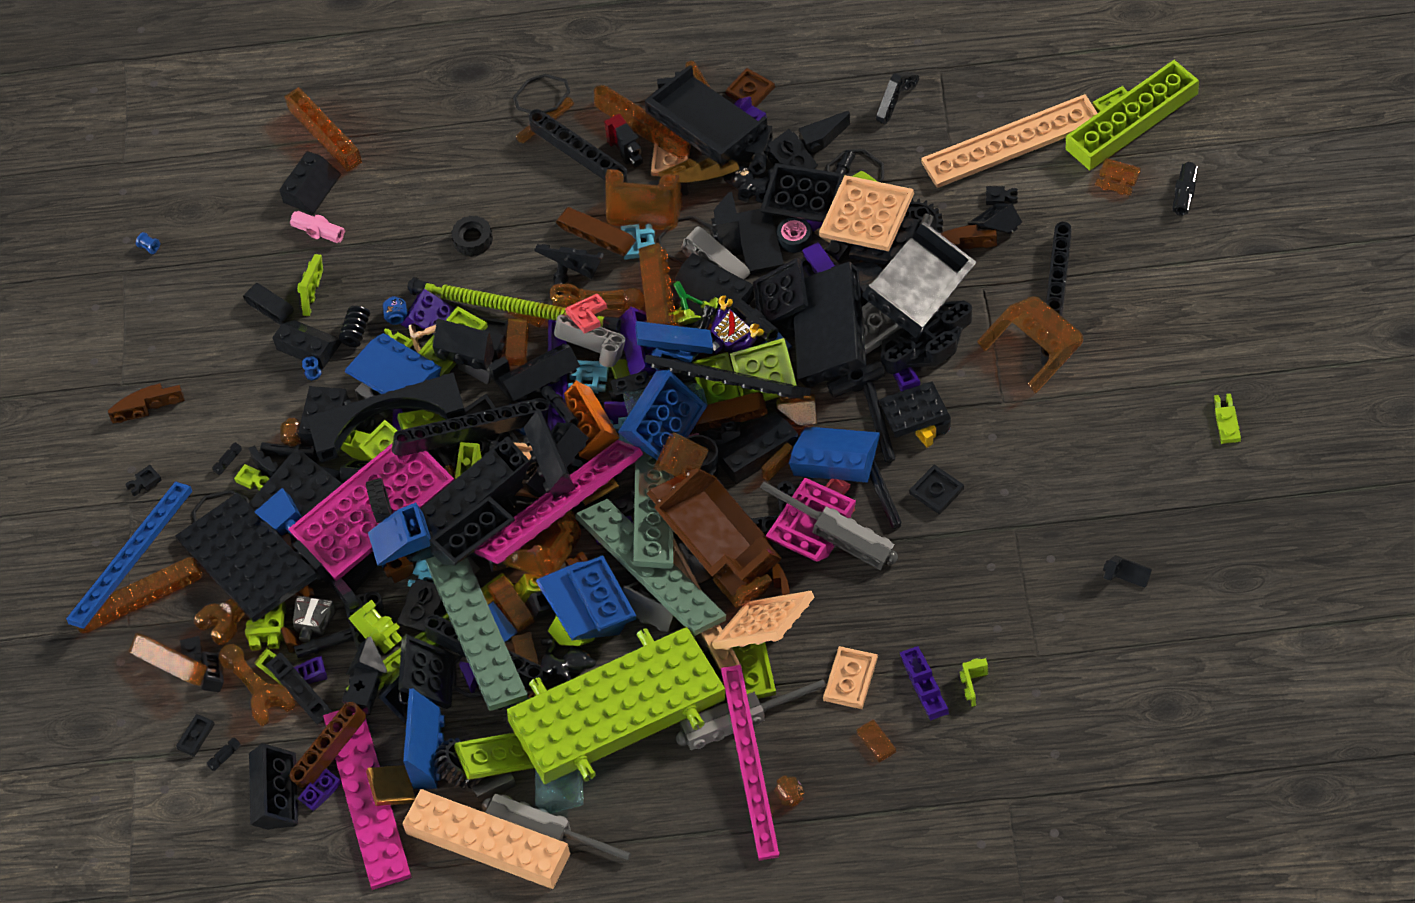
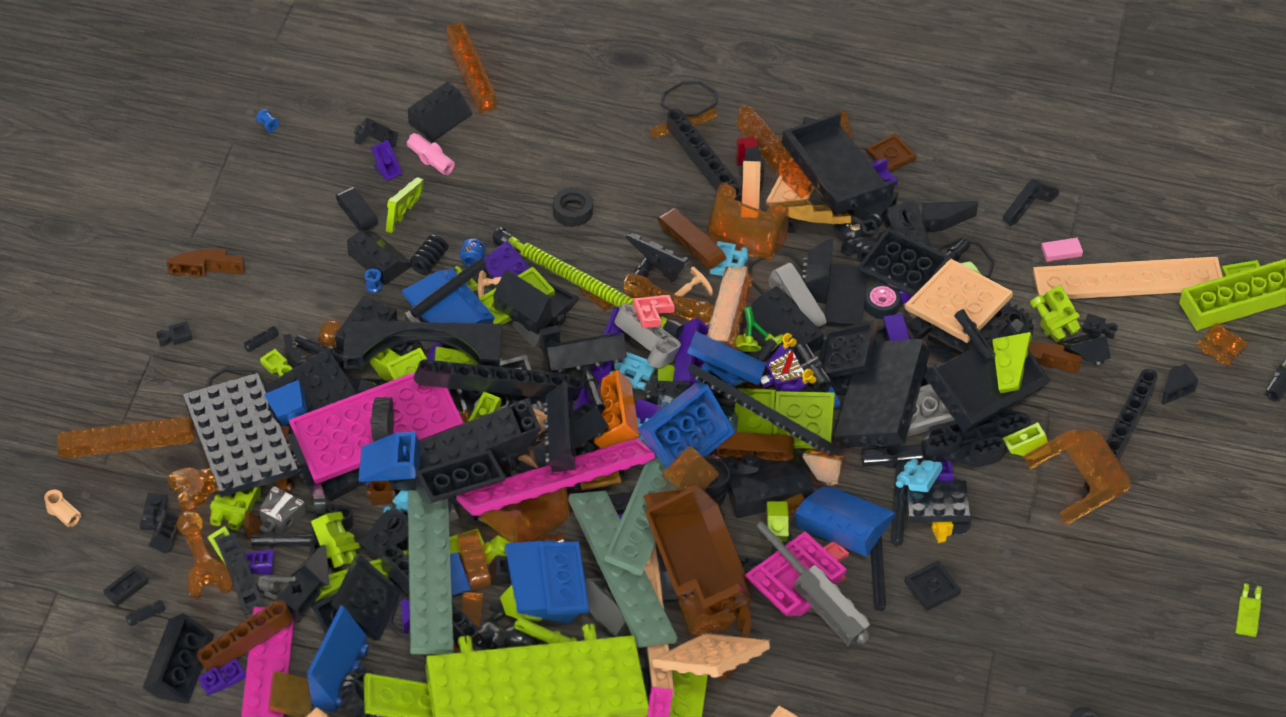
camera: 10 degrees right, 5 degrees down
blue plate [66,482,192,629] -> none
clear orange beam [128,633,207,686] -> none
clear orange beam [505,318,529,366] -> none
none -> light nougat piece [44,489,81,527]
none -> dark grey plant [258,575,296,600]
none -> black bracket [354,117,398,147]
none -> dark purple slope [370,140,402,181]
none -> black axle [410,258,486,318]
none -> lime pin [514,616,576,644]
none -> light nougat piece [672,267,713,301]
none -> light nougat tile [742,161,761,217]
none -> lime slope [767,501,788,542]
none -> medium azure plate [896,458,943,492]
none -> black pin [954,309,996,362]
none -> lime wing [993,332,1032,393]
none -> lime slope [1002,423,1050,458]
none -> lime hips [1029,285,1081,343]
none -> bright pink tile [1041,238,1083,262]
none -> black slope [1161,363,1198,405]

